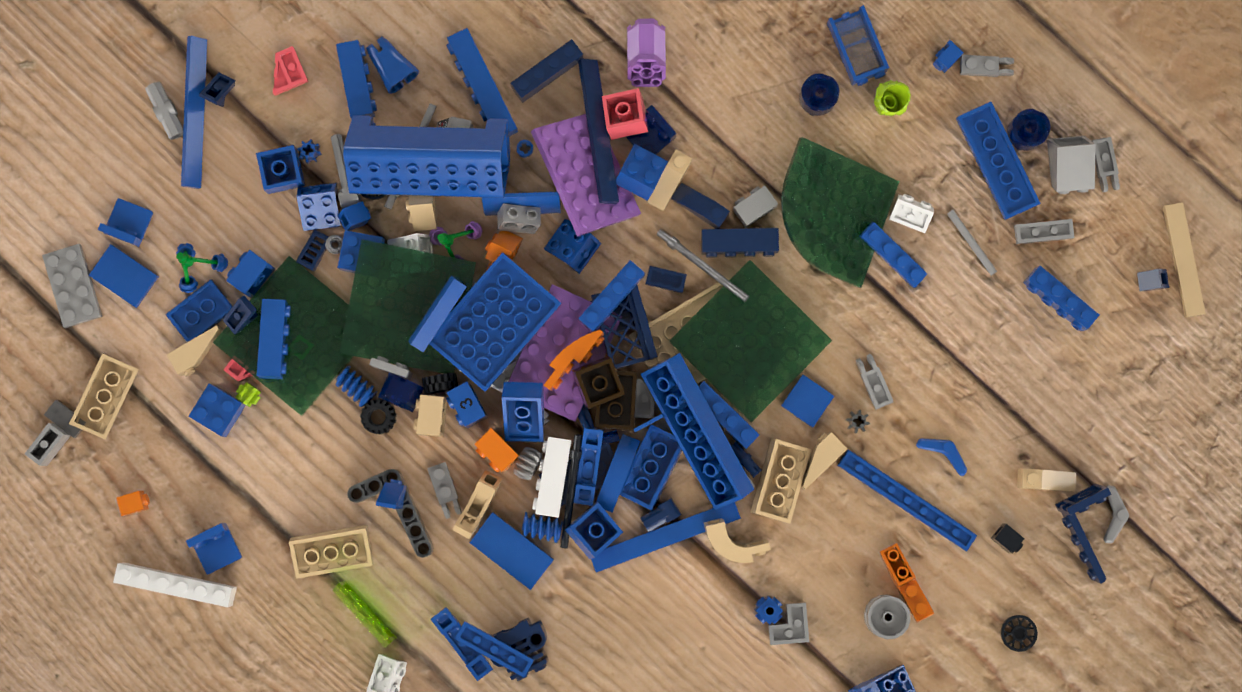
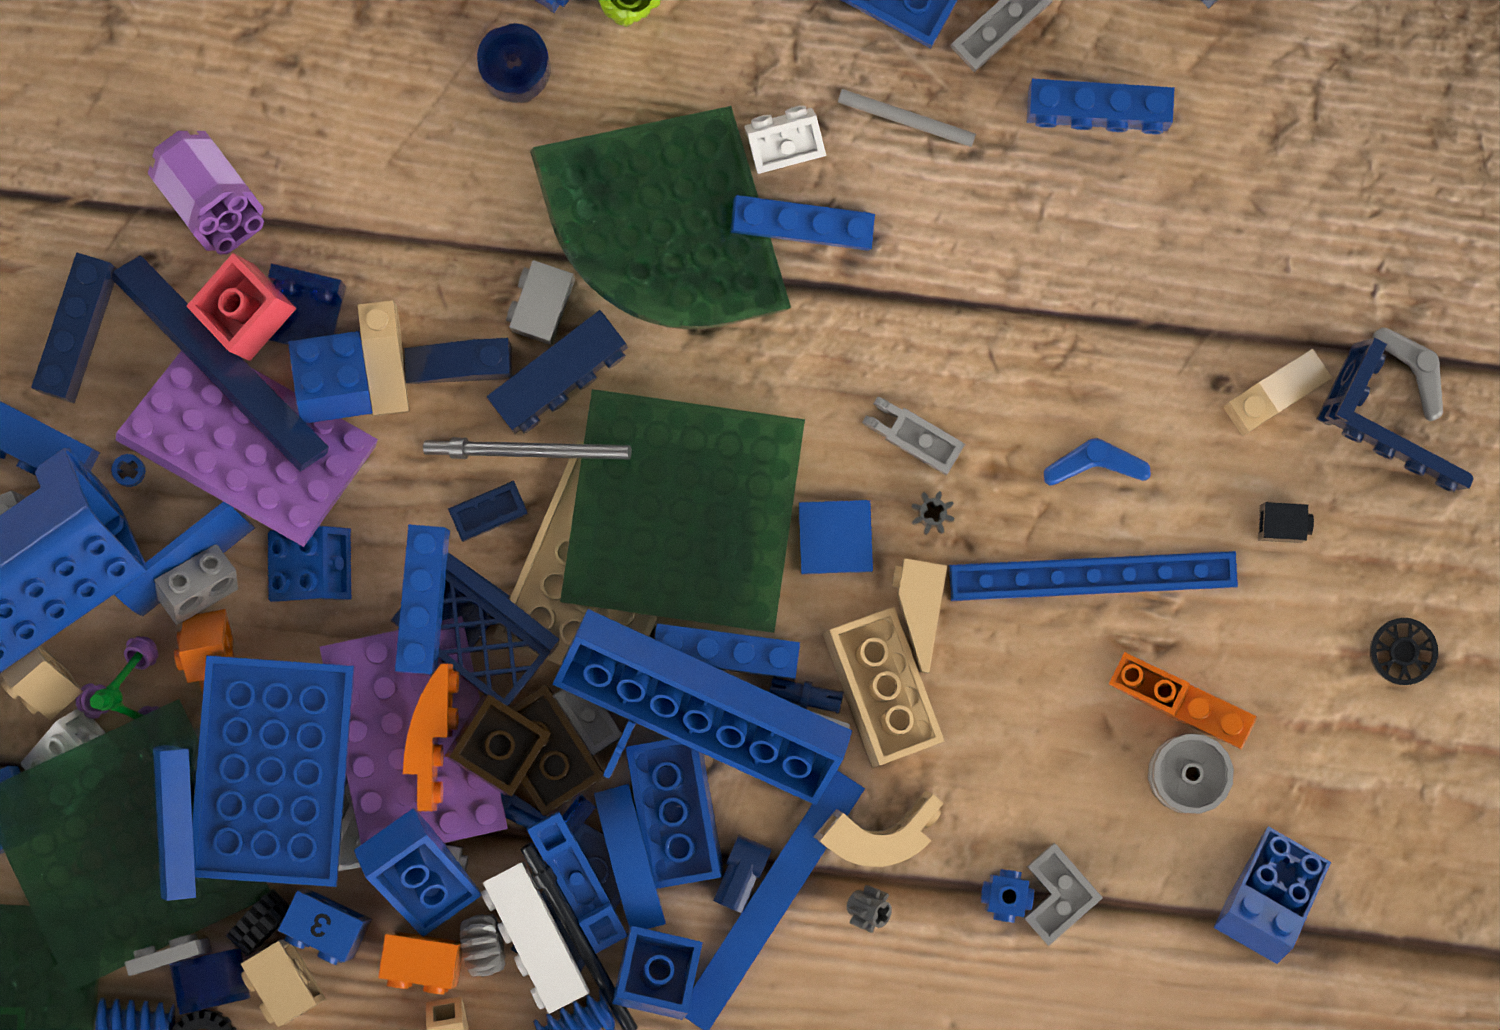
camera: 30 degrees left, 0 degrees up
none -> dark grey gear [847,885,892,933]

